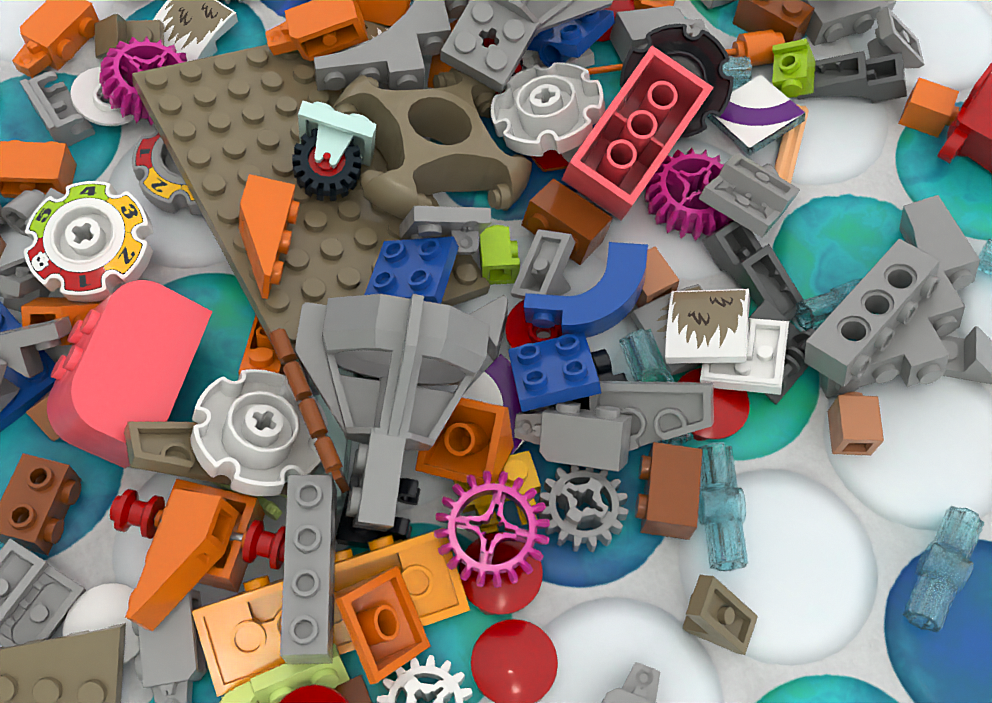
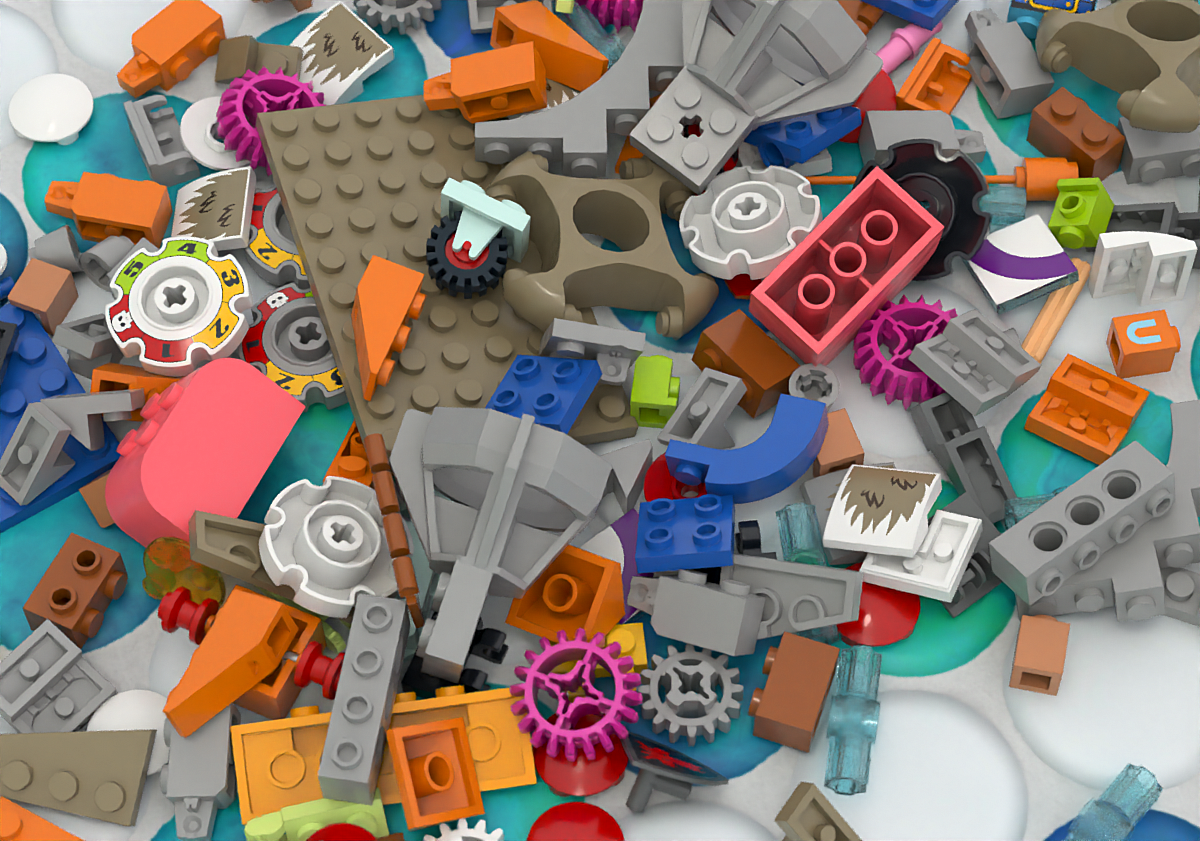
camera: 15 degrees right, 5 degrees down
none -> clear yellow dish [142,537,226,608]
none -> slope [171,166,257,251]
none -> light grey piece [238,283,349,412]
none -> shield [619,731,729,812]
none -> light grey hat [789,363,840,412]
none -> orange slope [1024,354,1150,465]
none -> white slope [1087,231,1197,306]
none -> orange brick [1106,310,1181,379]

